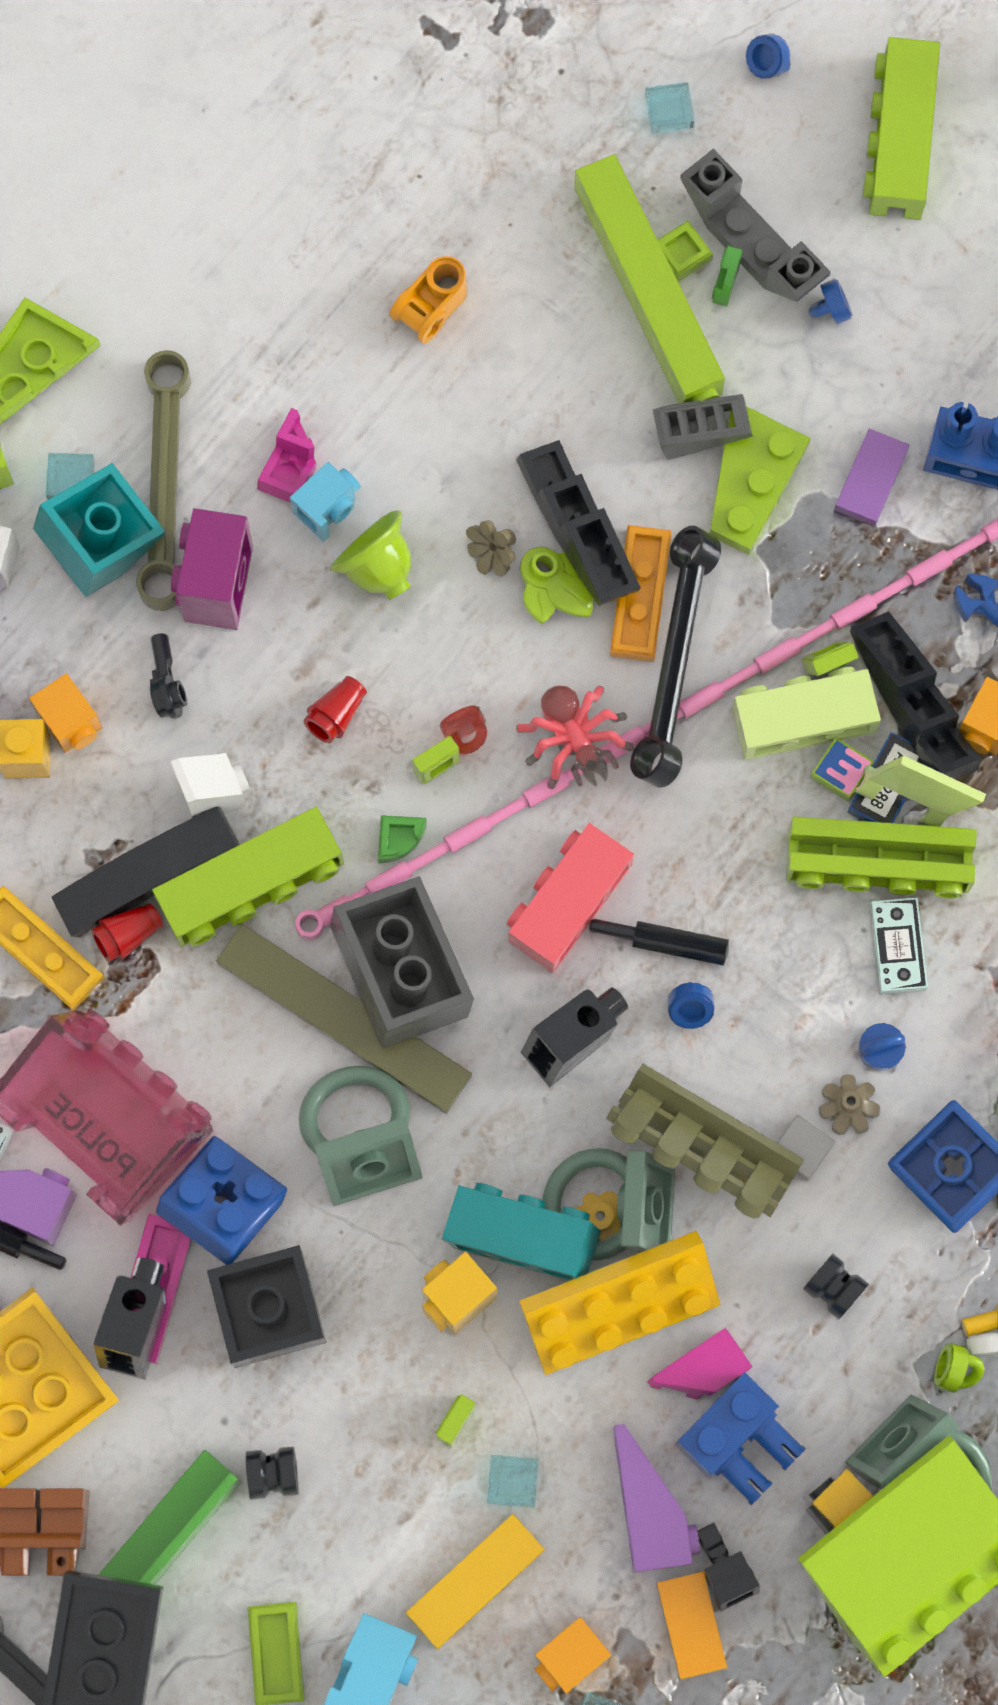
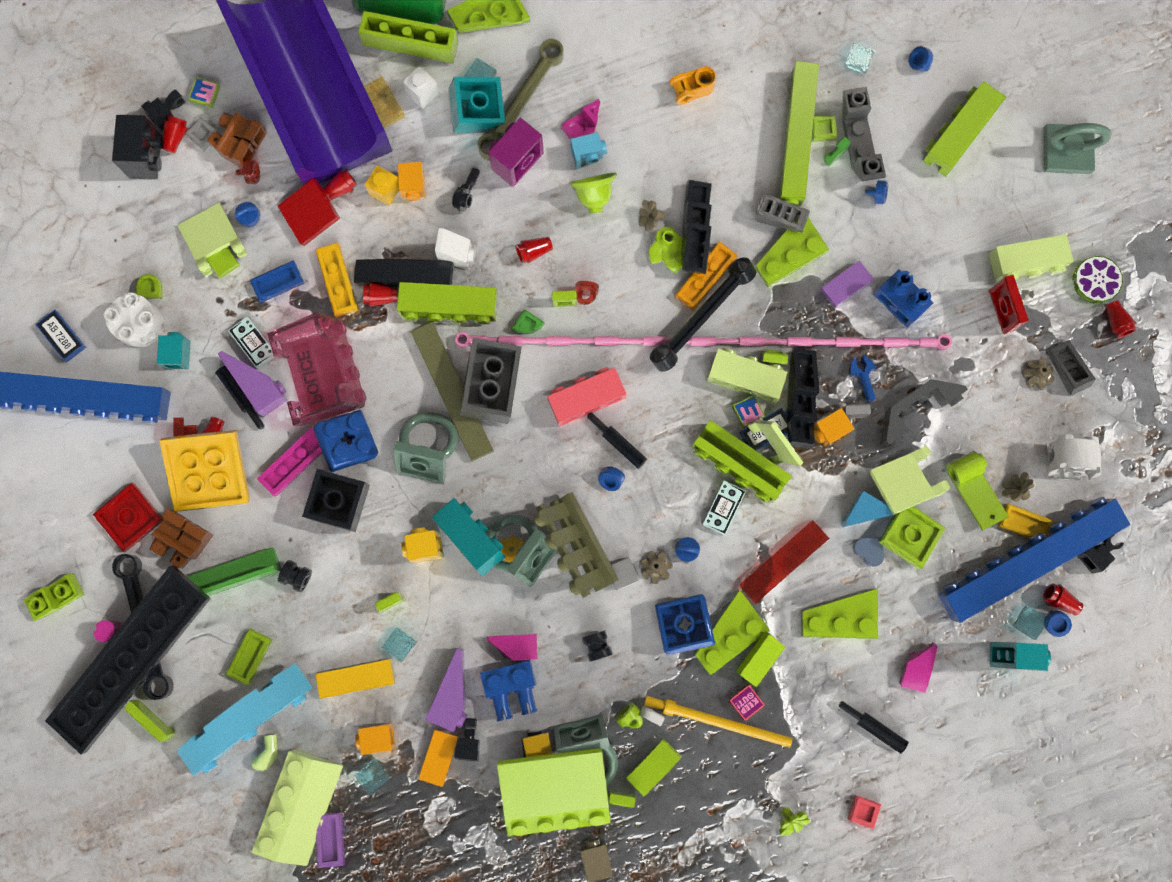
camera: 30 degrees right, 5 degrees up
black torso [93,1258,167,1380] -> none
animal [516,685,634,790] -> none
yellow plate [519,1230,721,1375] -> none
black torso [520,987,628,1088] -> none

